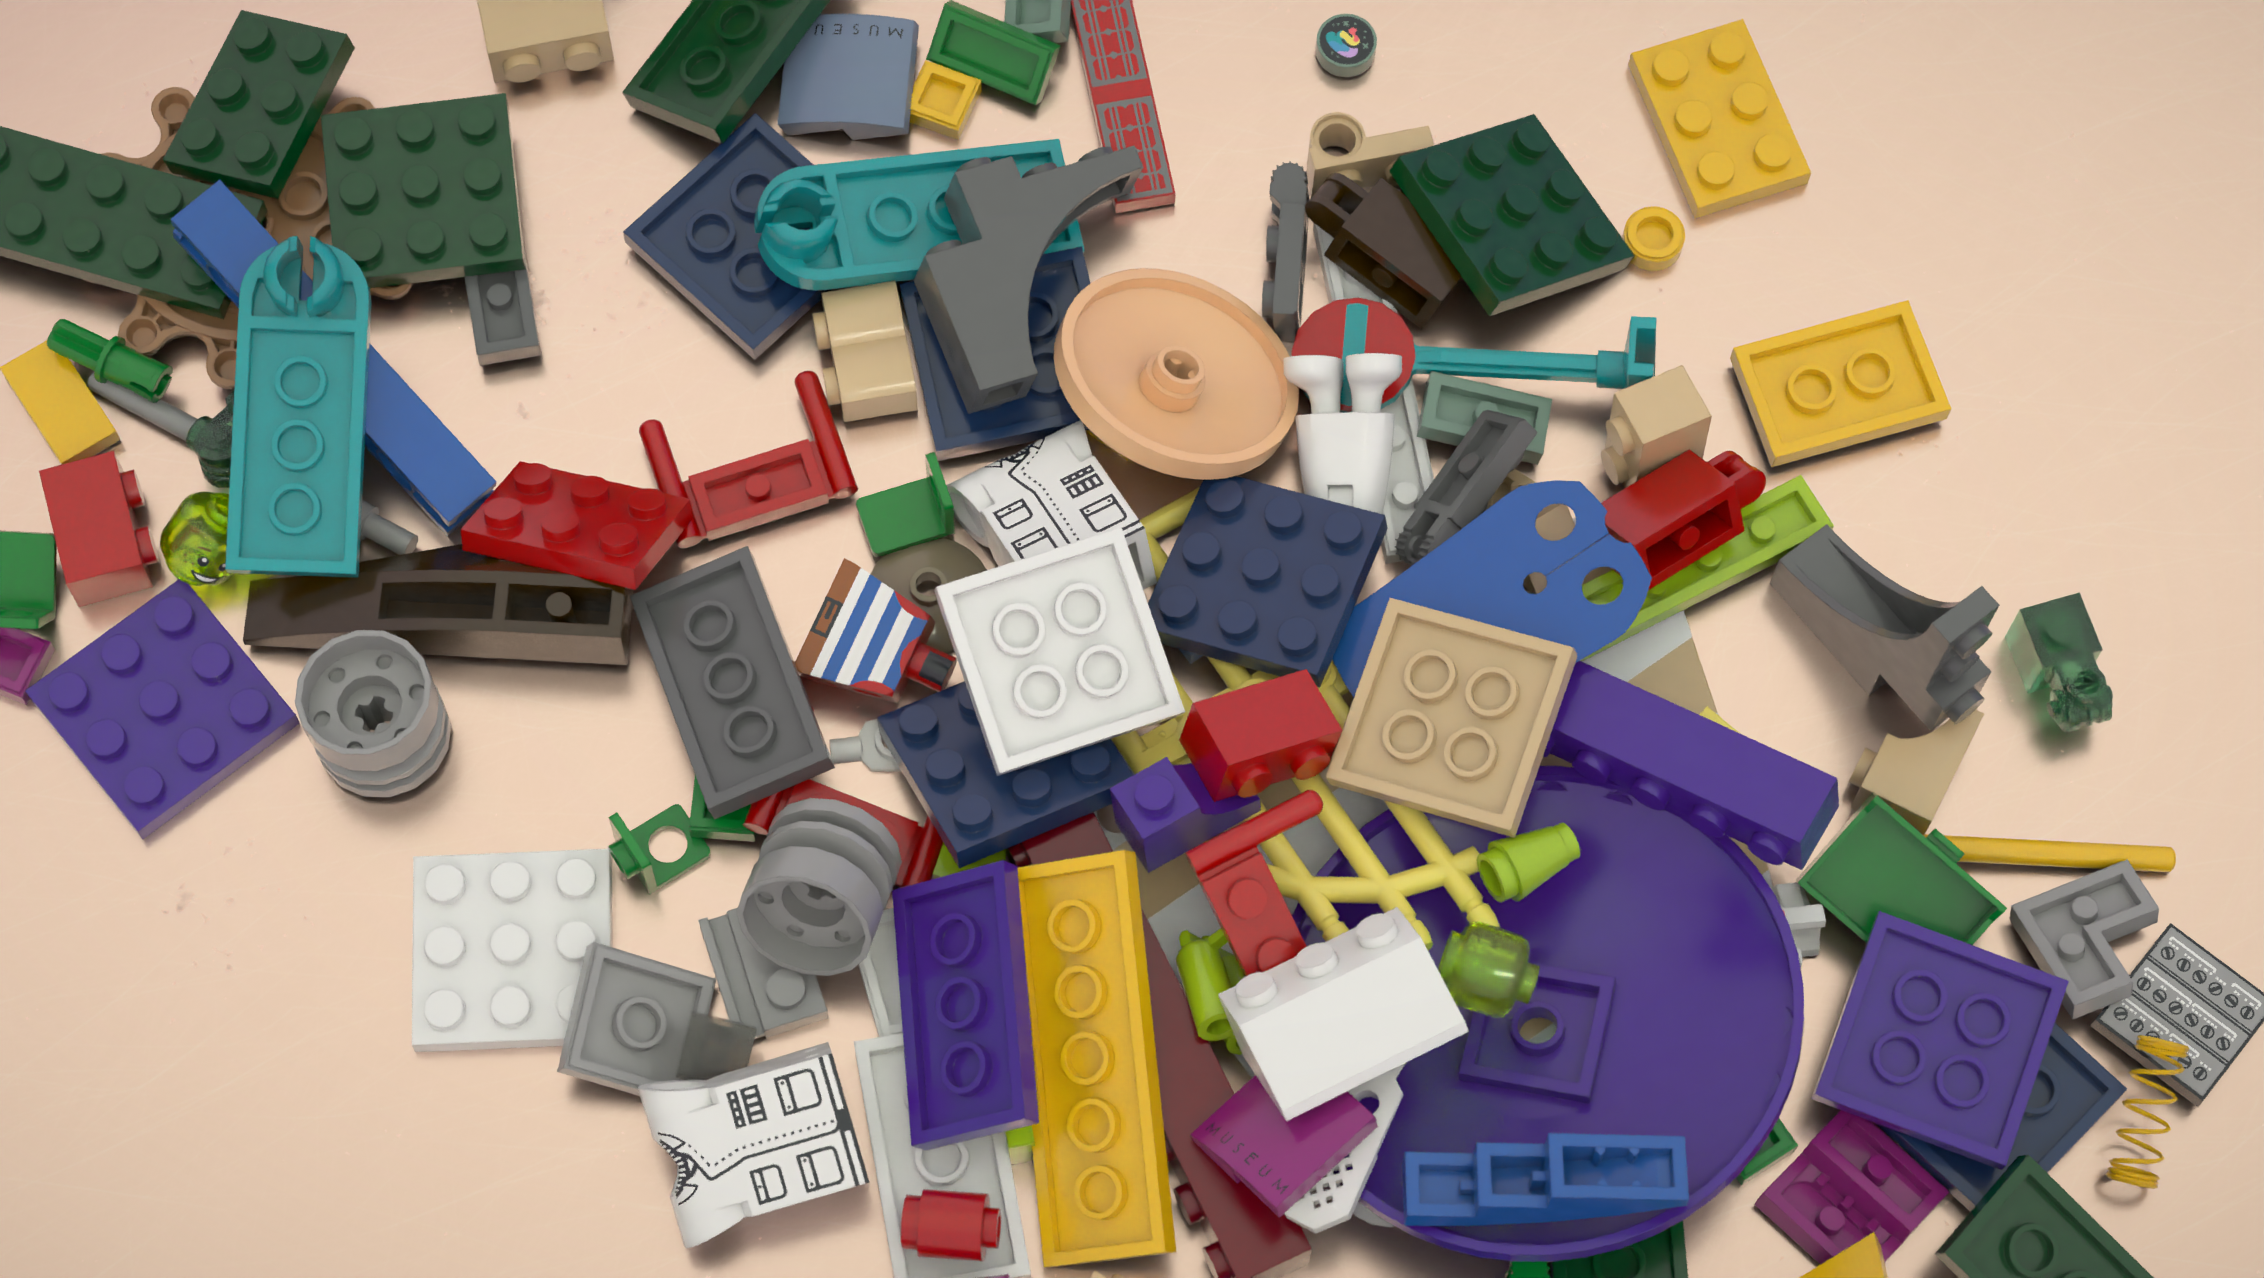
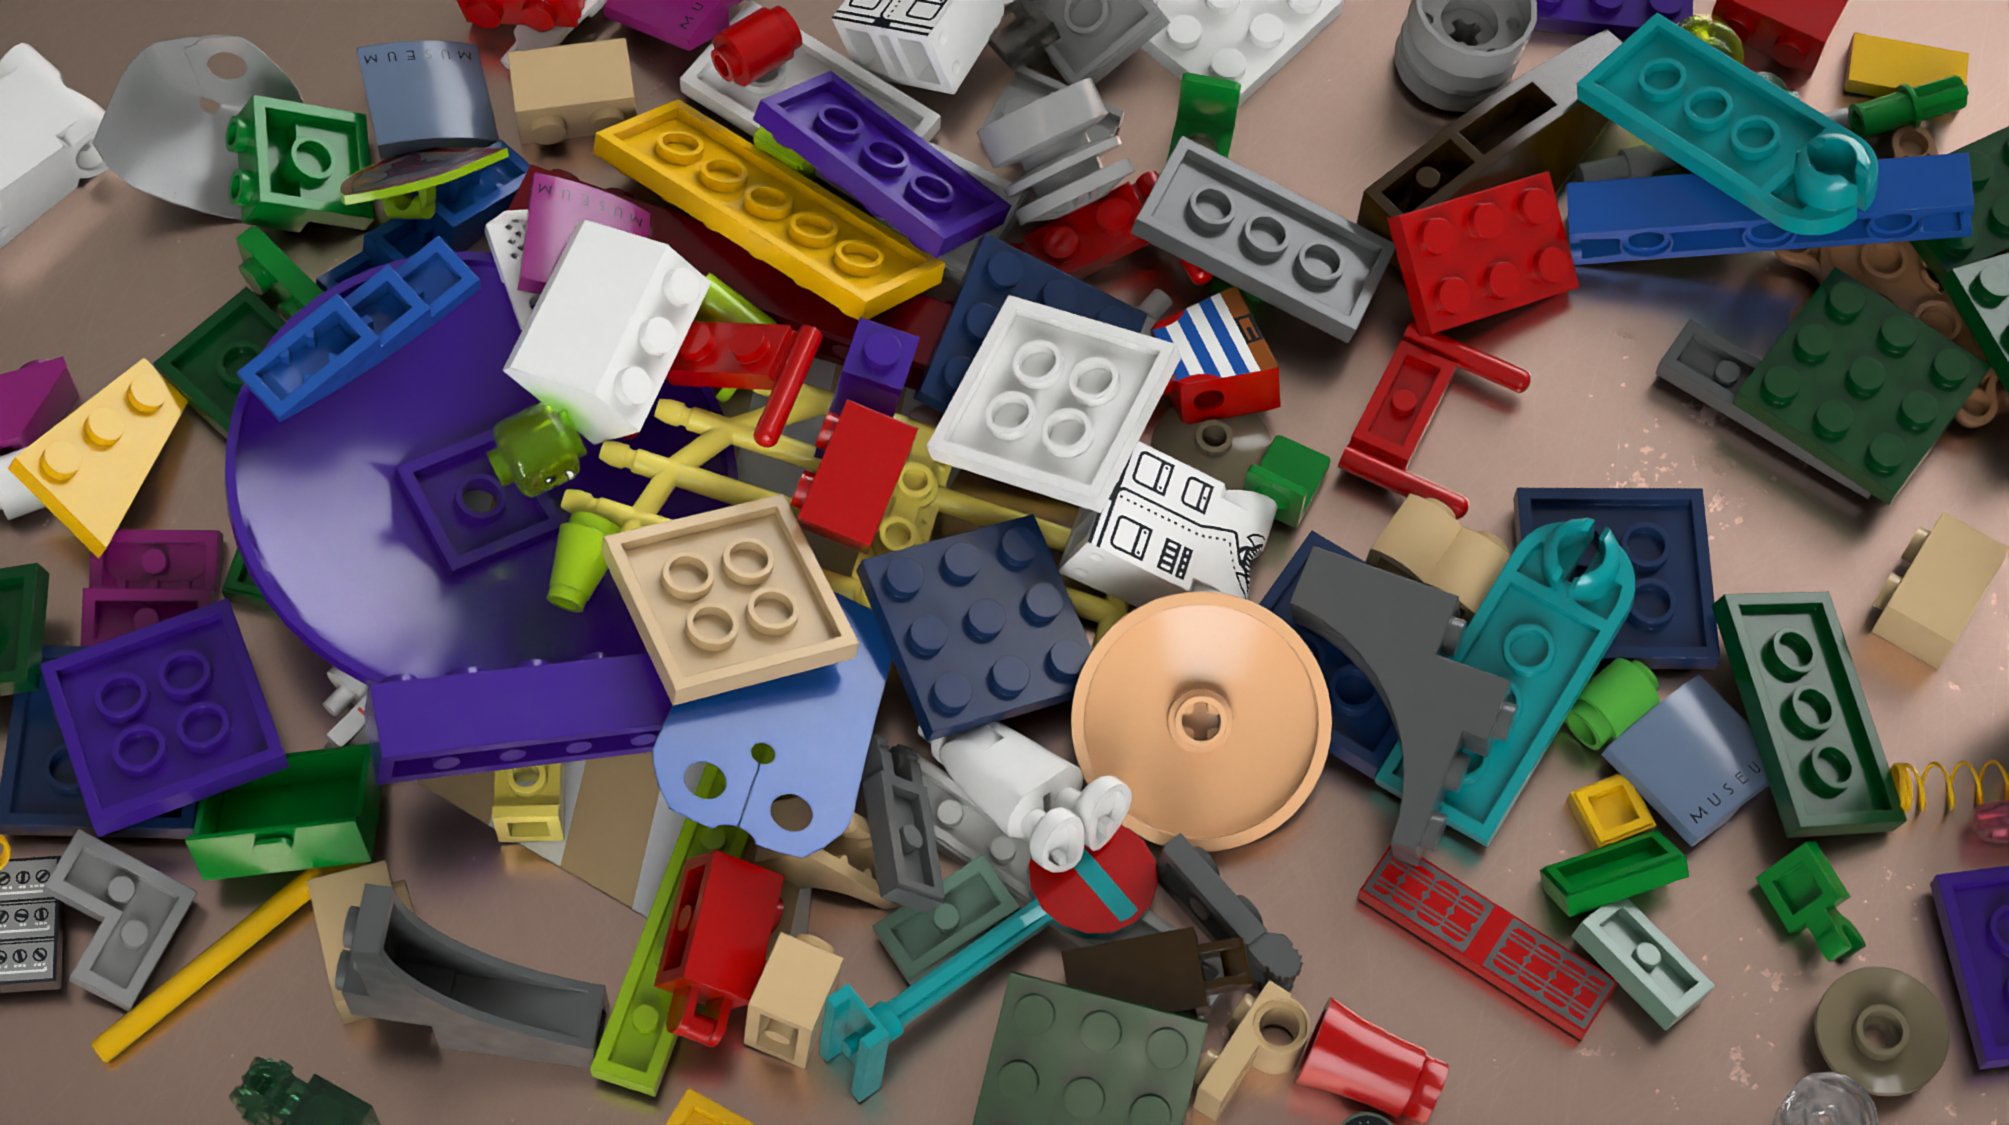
camera: 135 degrees right, 5 degrees down
none -> red plant [1294,997,1449,1124]
none -> bright green brick [1565,658,1660,750]

